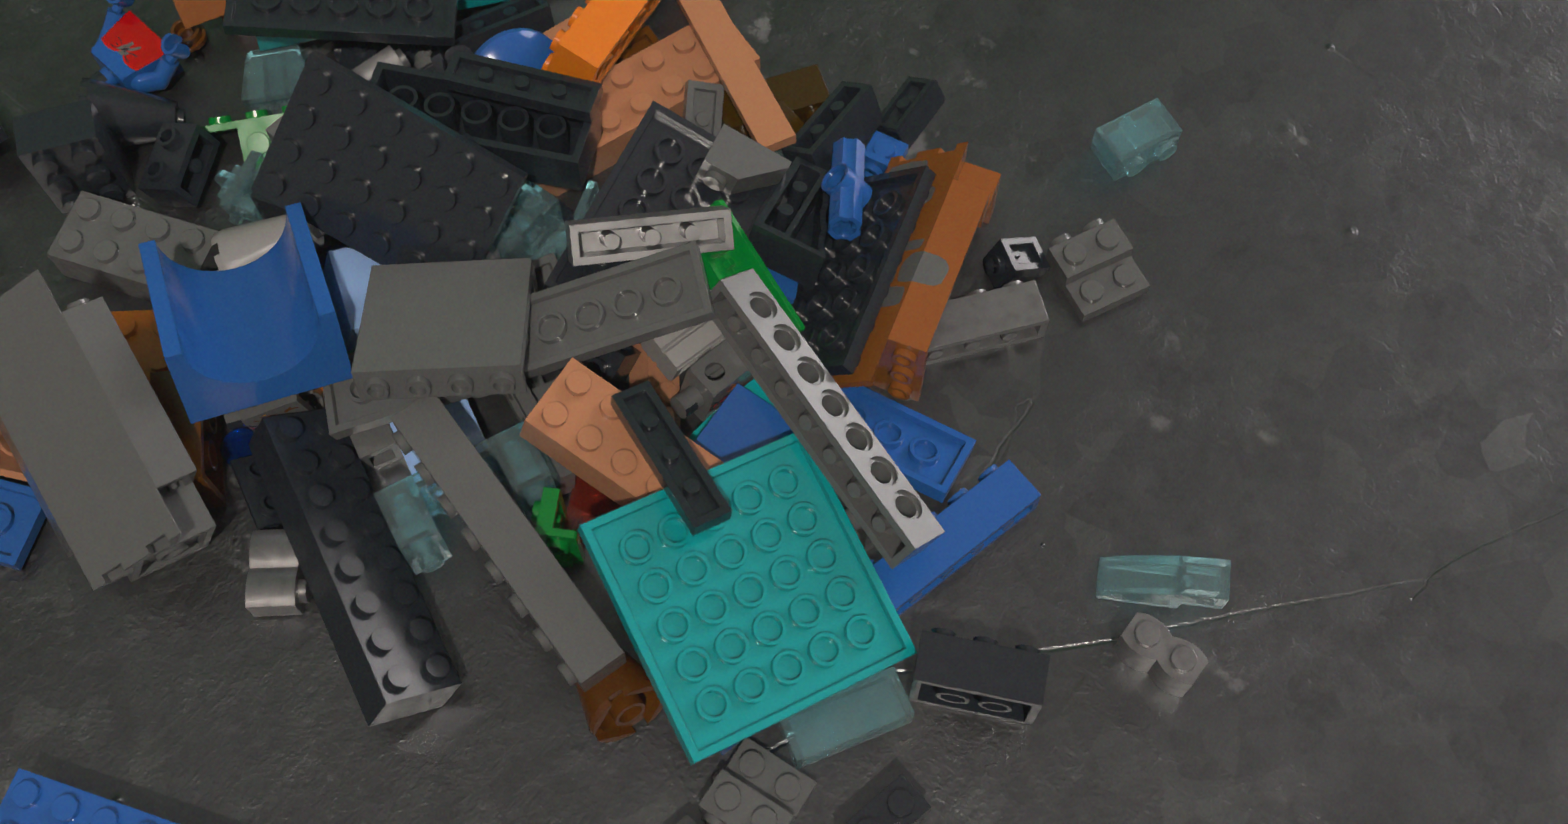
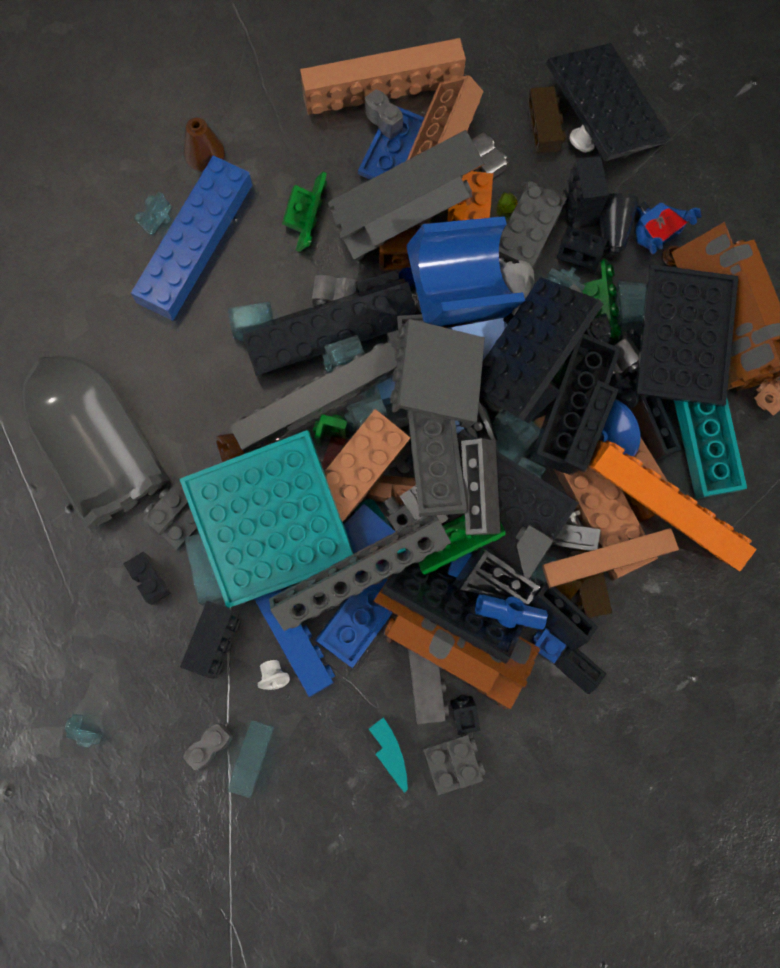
camera: 95 degrees right, 10 degrees up
black plate [611,380,732,536] -> none
clear light blue brick [1090,97,1183,181] -> none
none -> clear light blue brick [228,302,274,341]
none -> white piece [258,660,290,690]
none -> green bracket [282,171,327,252]
none -> teal slope [369,717,408,793]
none -> clear neon green plate [497,192,518,213]

